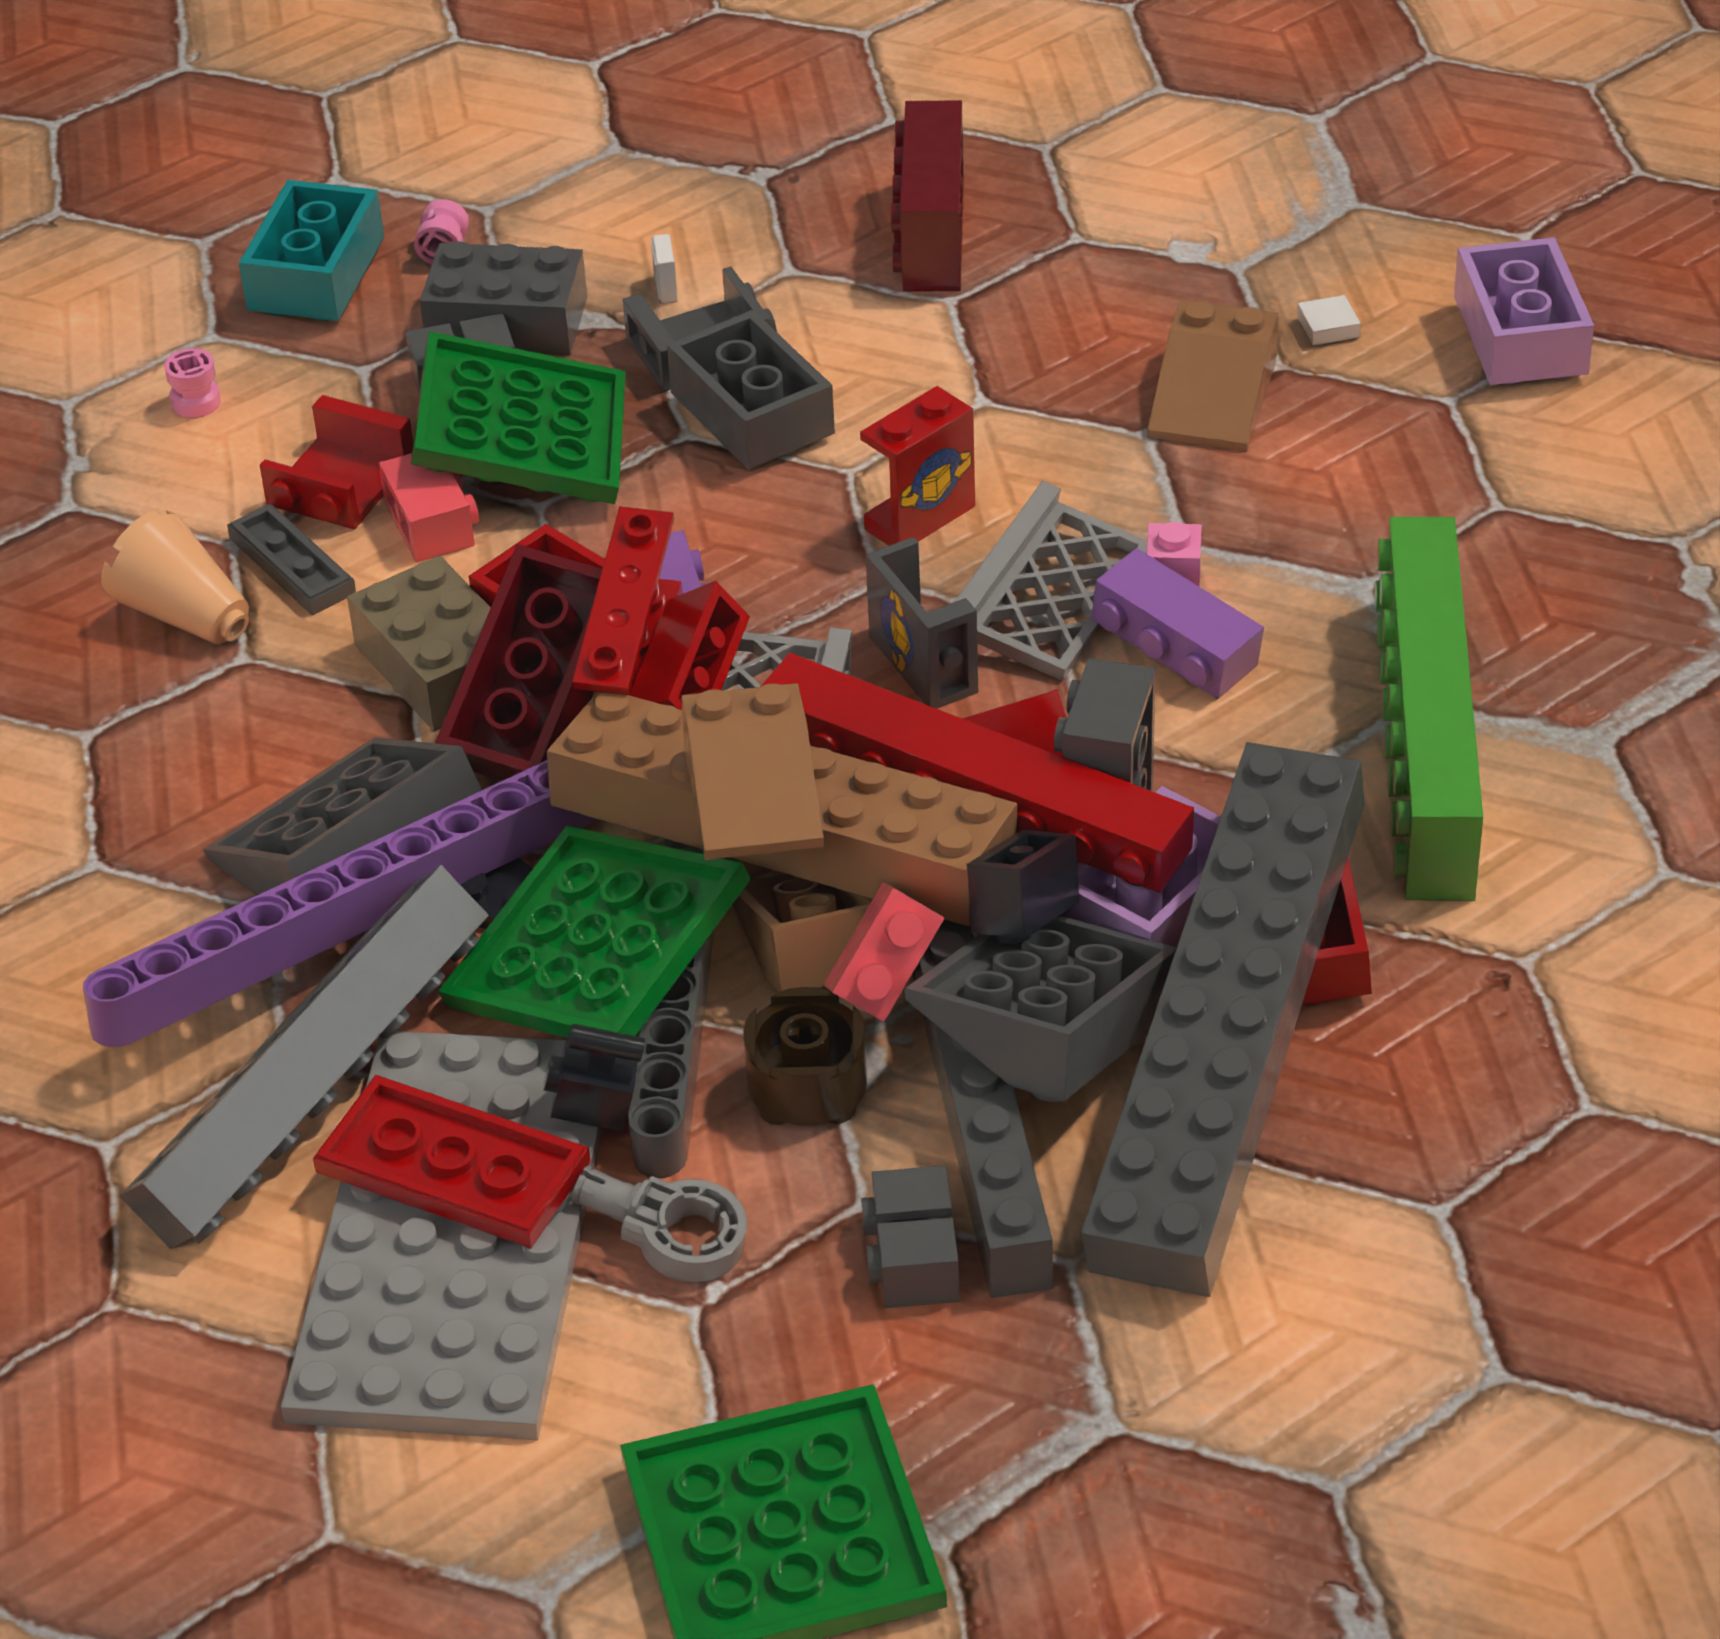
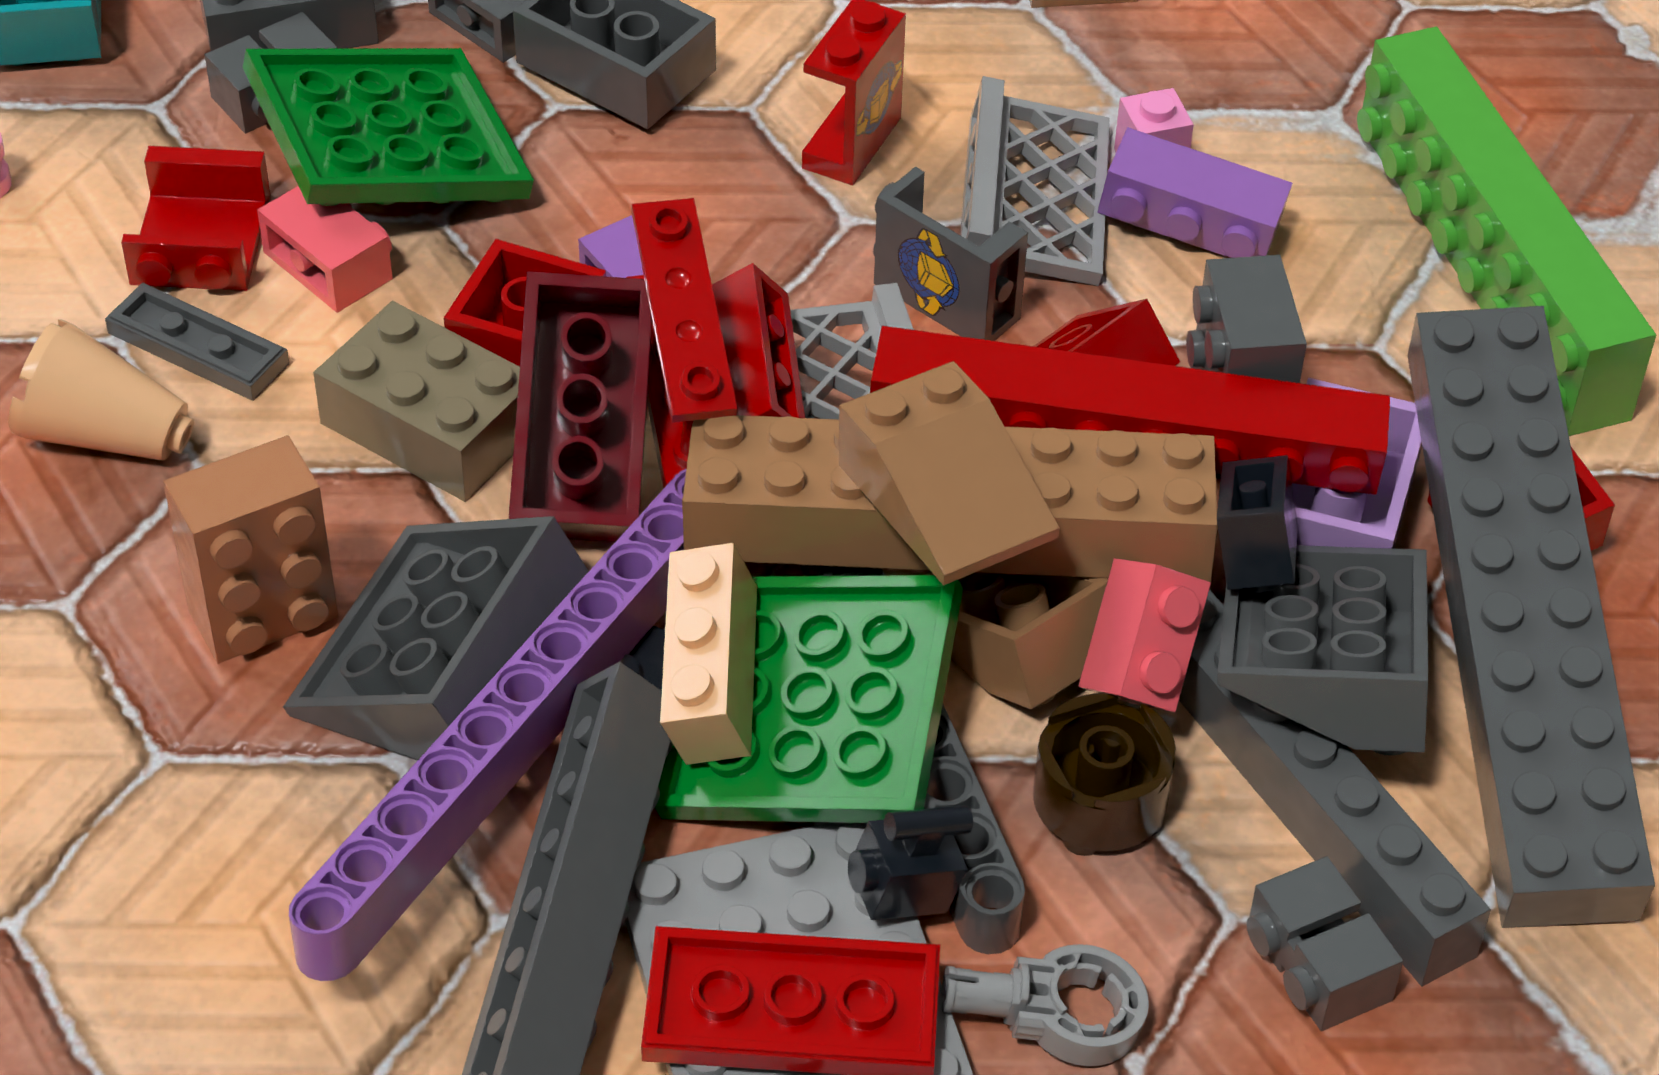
camera: 25 degrees left, 5 degrees up
none -> nougat brick [163,435,339,664]
none -> light nougat brick [660,543,757,765]

